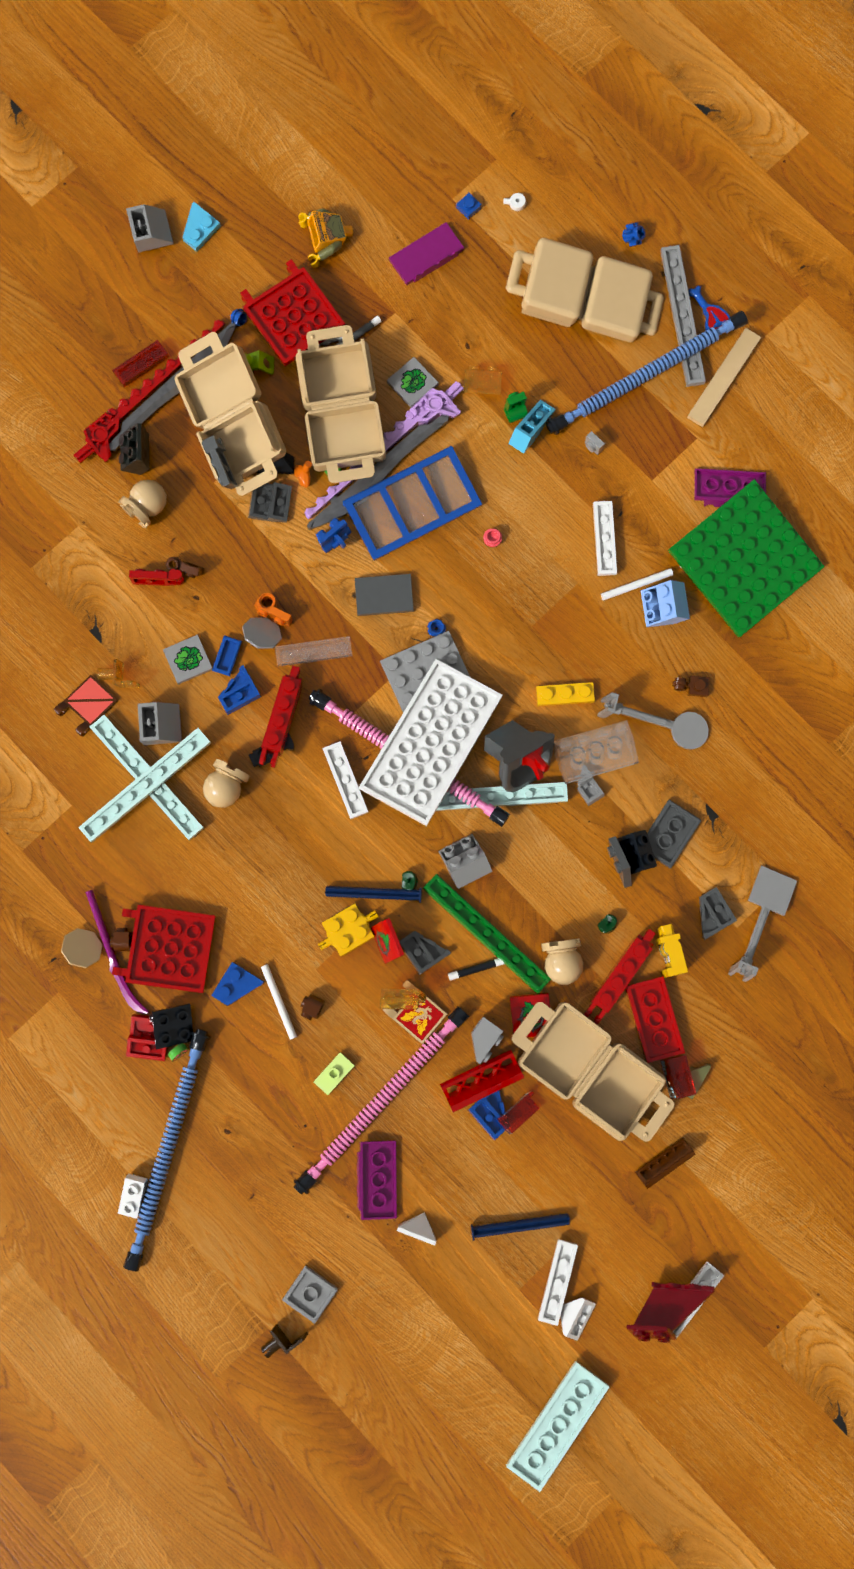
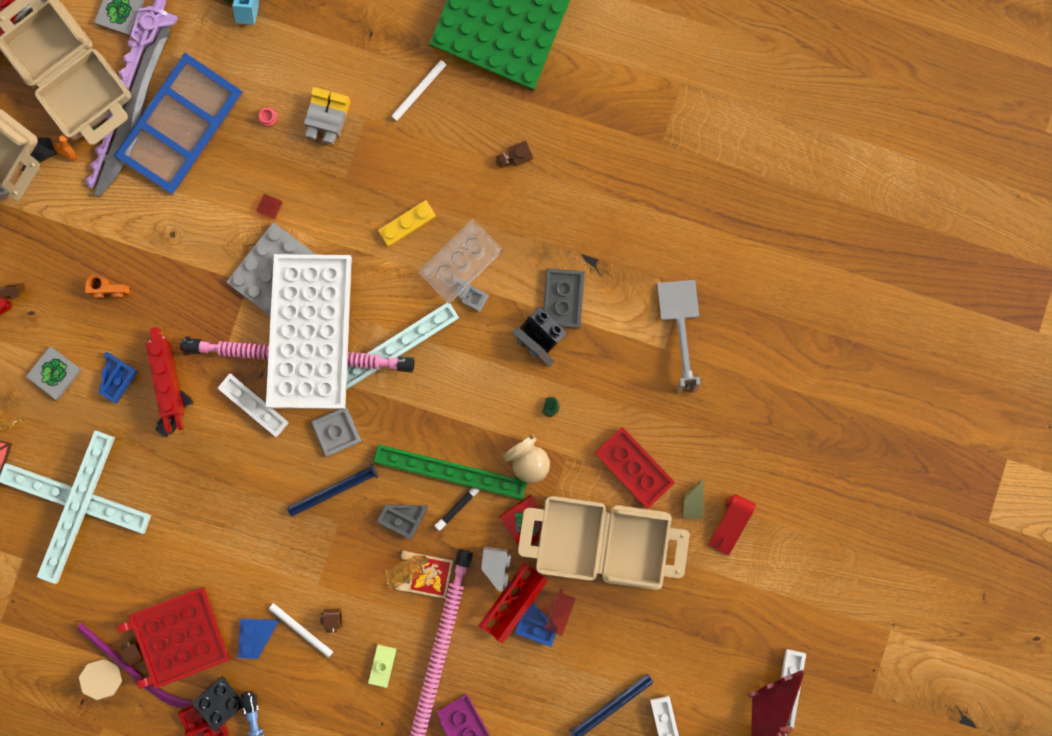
camera: 30 degrees left, 5 degrees up
light grey slope [138,702,182,745] -> none
bright green tile [168,1043,188,1061] -> none
tan tile [203,759,250,808] -> none
blue tile [212,636,242,676] -> none
light grey piece [242,617,282,649] -> none
dark grey slope [248,482,292,522] -> none
clear plate [275,636,353,666] -> none
blue hips [316,518,352,554] -> none
yellow plate [318,904,378,957] -> none
dark grey tile [355,574,414,616] -> none
red slope [371,918,404,964] -> none
dark green piece [402,871,418,890] -> none
blue plate [427,619,446,636] -> none
light grey slope [438,834,492,889] -> none
dark grey piece [484,720,555,792] -> none
red hinge [583,929,656,1025] -> none
white plate [593,501,617,576] -> none
light grey piece [597,692,709,750] -> none
reddish brown plate [635,1138,696,1189] -> none
light blue slope [641,580,690,627] -> none
yellow hips [655,924,688,978] -> none
clear red panel [660,1055,696,1099] -> none
dark grey wing [699,887,737,940] -> none
none -> clear red plate [256,194,283,219]
none -> light grey hips [304,87,351,145]
none -> light grey tile [311,407,362,457]
none -> red door [708,493,756,556]

